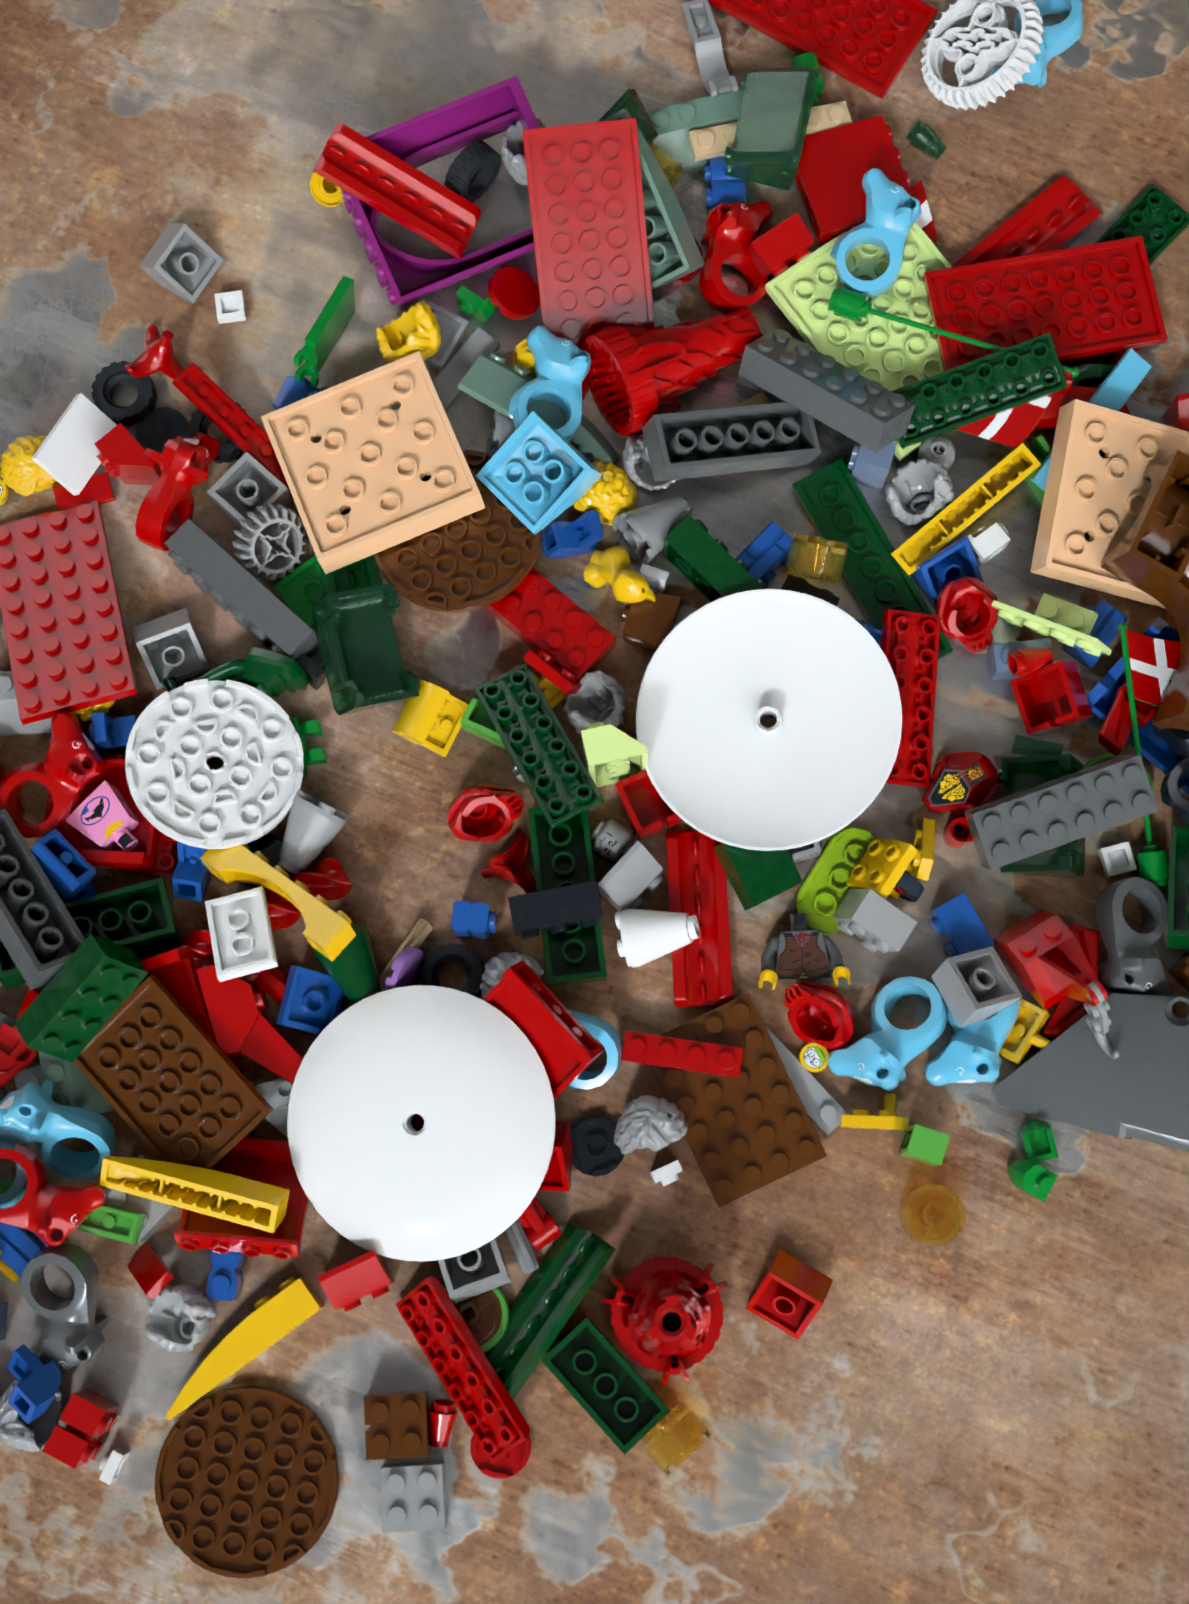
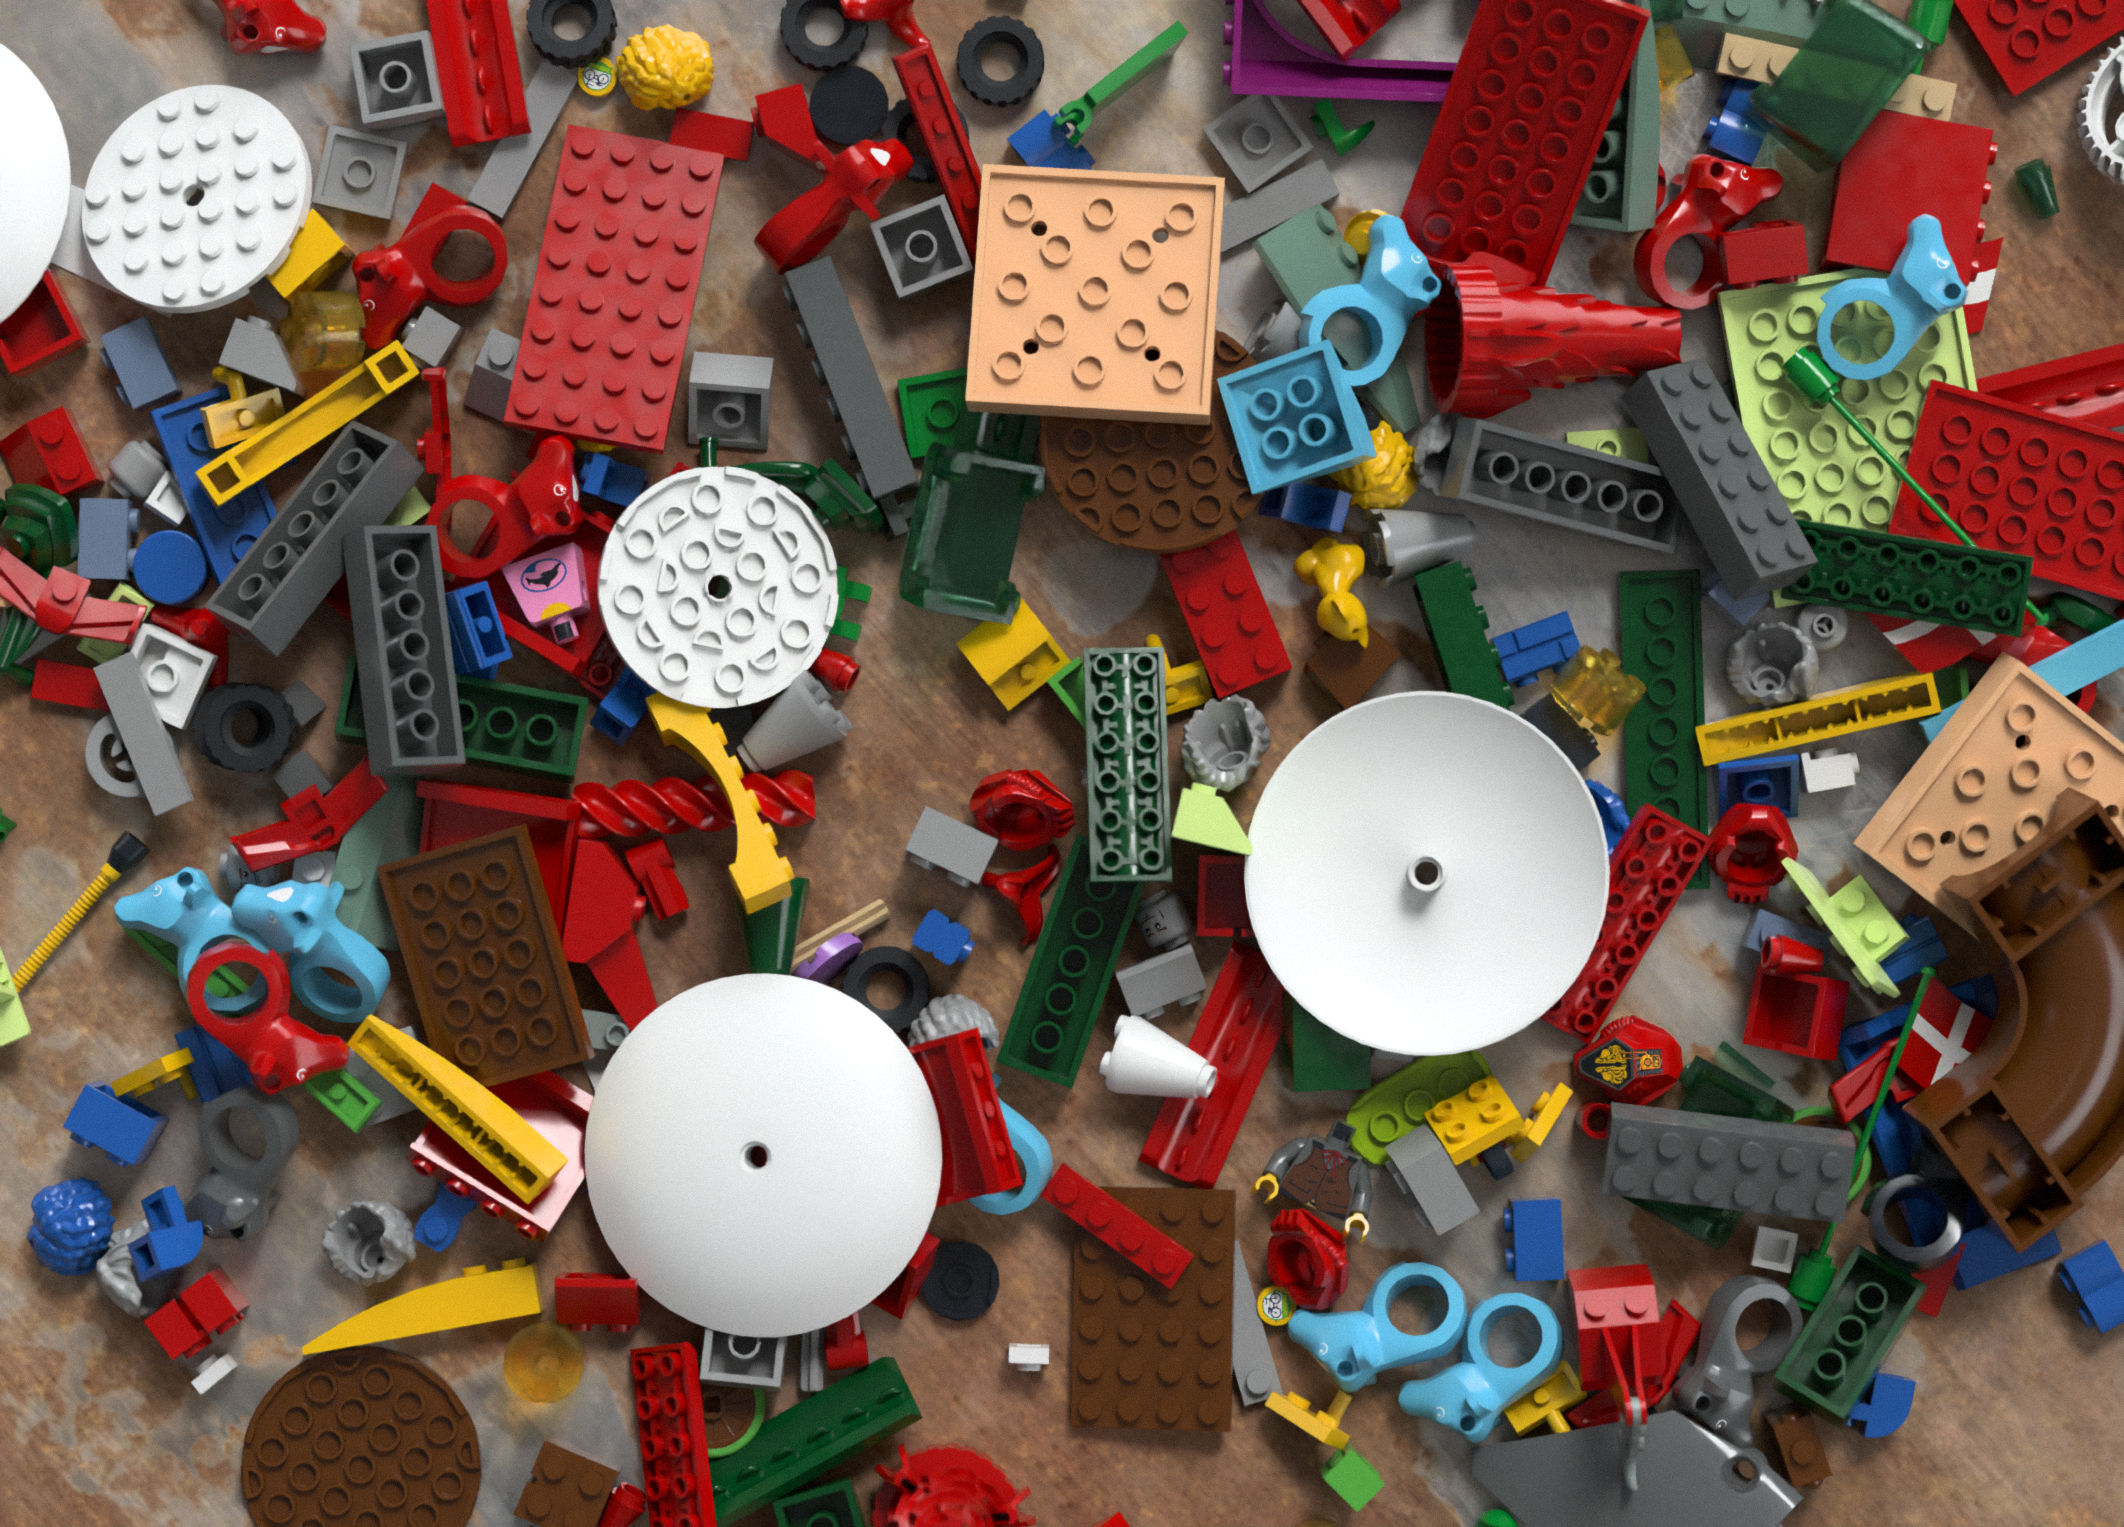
camera: 20 degrees right, 10 degrees up
dark green brick [14,934,148,1062] -> none
white tile [31,393,117,496] -> none
red tile [127,1243,174,1300] -> none
white tile [205,886,278,982] -> none
light grey gear [232,503,309,581] -> none
blue plate [277,965,344,1035] -> none
yellow hair [376,301,441,363] -> none
red tile [487,267,540,320] -> none
black brick [508,880,603,939] -> none
red plate [523,649,582,694] -> none
light grey hair [614,1095,688,1154] -> none
white plate [639,564,669,594] -> none
light grey slope [931,946,1022,1027] -> none
none -> clear yellow brick [503,1319,588,1404]
none -> red cone [808,647,861,693]
none -> light grey brick [905,806,1000,888]
none -> black tyre [957,15,1044,107]

